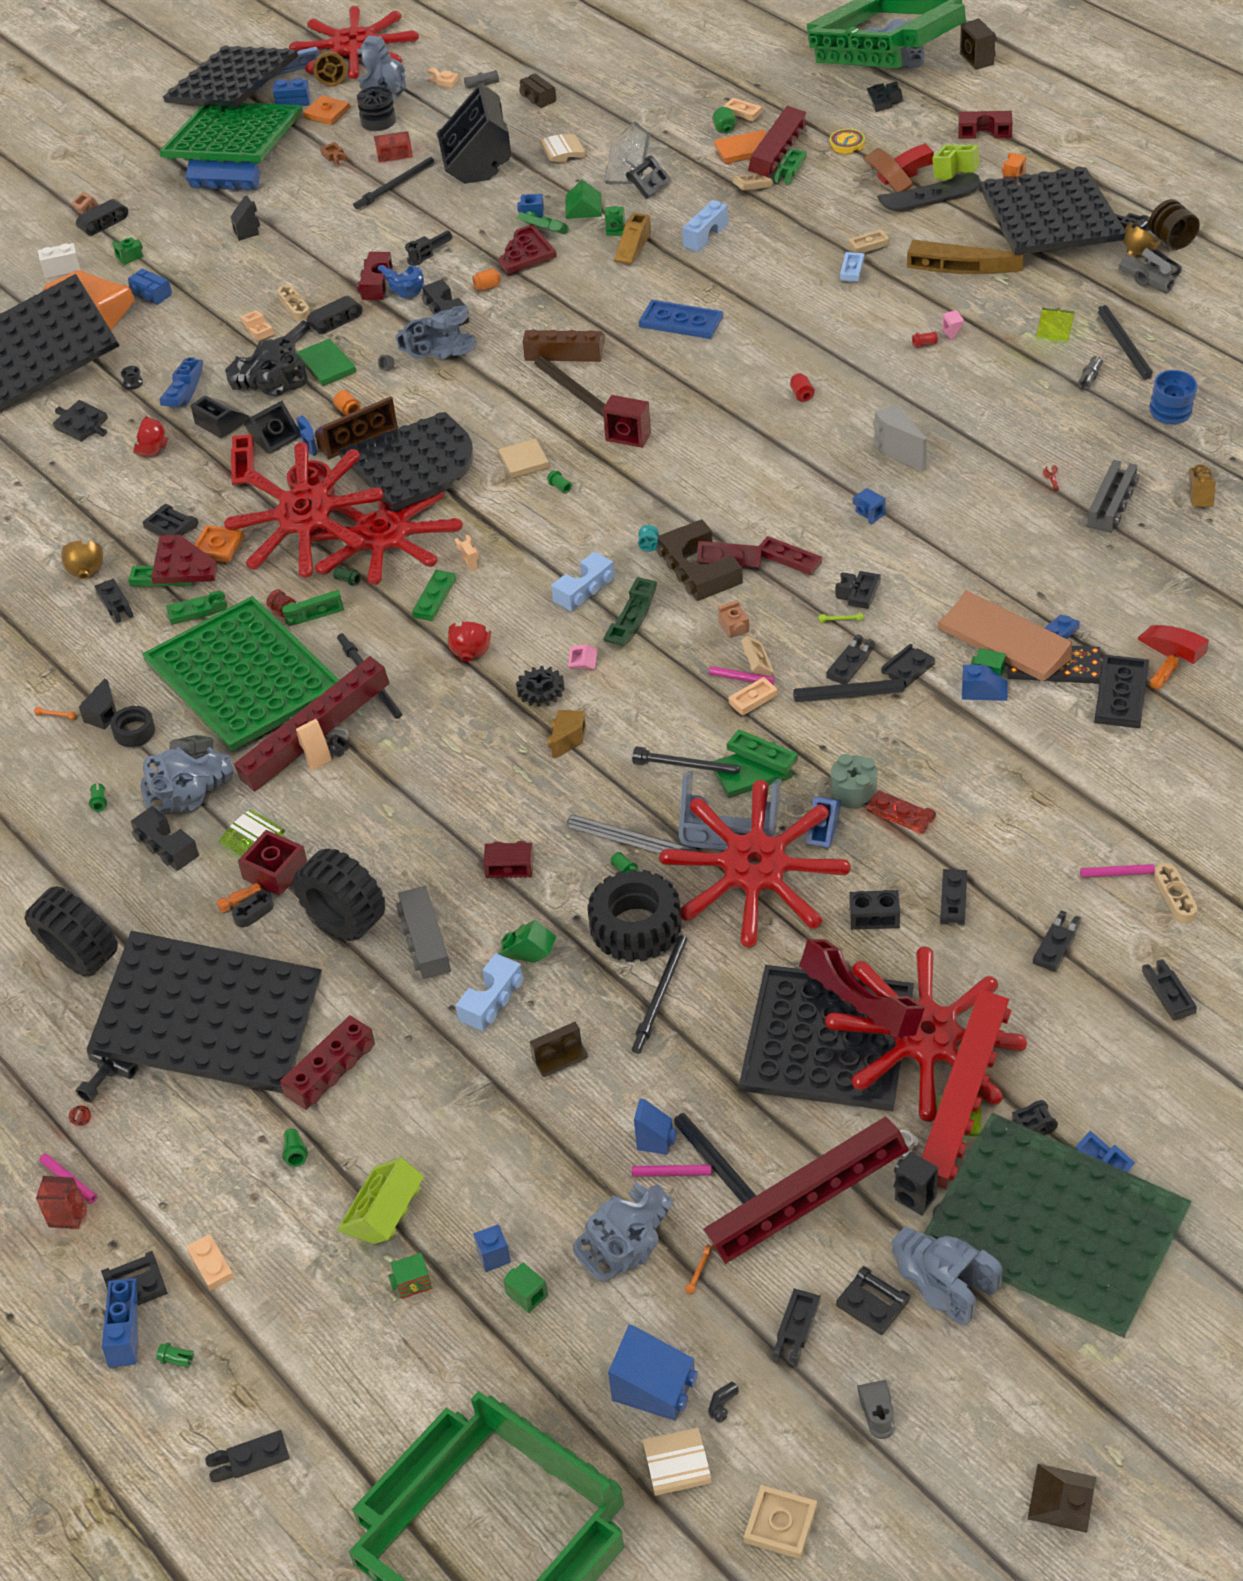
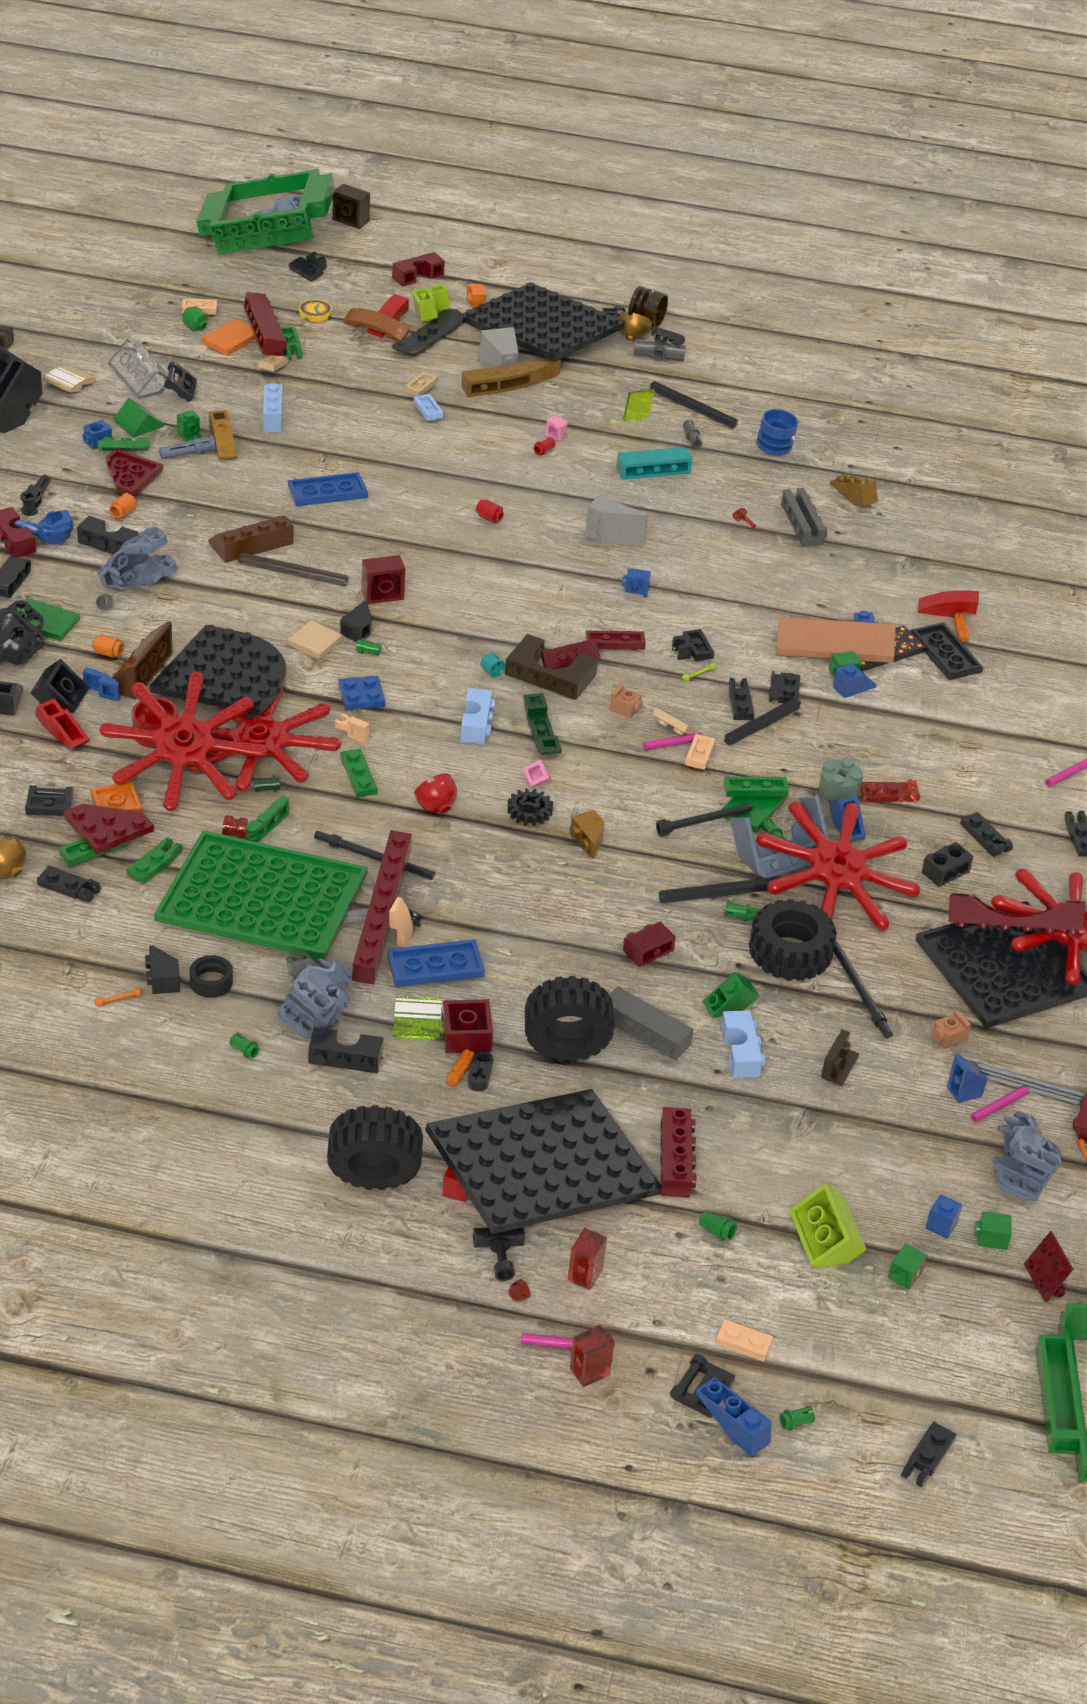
camera: 45 degrees left, 5 degrees down
none -> sand blue pin [159,435,216,459]
none -> blue plate [338,676,385,711]
none -> black slope [340,601,372,643]
none -> blue plate [387,939,485,987]
none -> light grey slope [479,327,518,367]
none -> clear red brick [567,1228,607,1290]
none -> teal brick [616,447,692,480]
none -> green pin [760,818,787,841]
none -> nougat brick [932,1010,971,1049]
none -> dark red hinge [1024,1231,1074,1302]

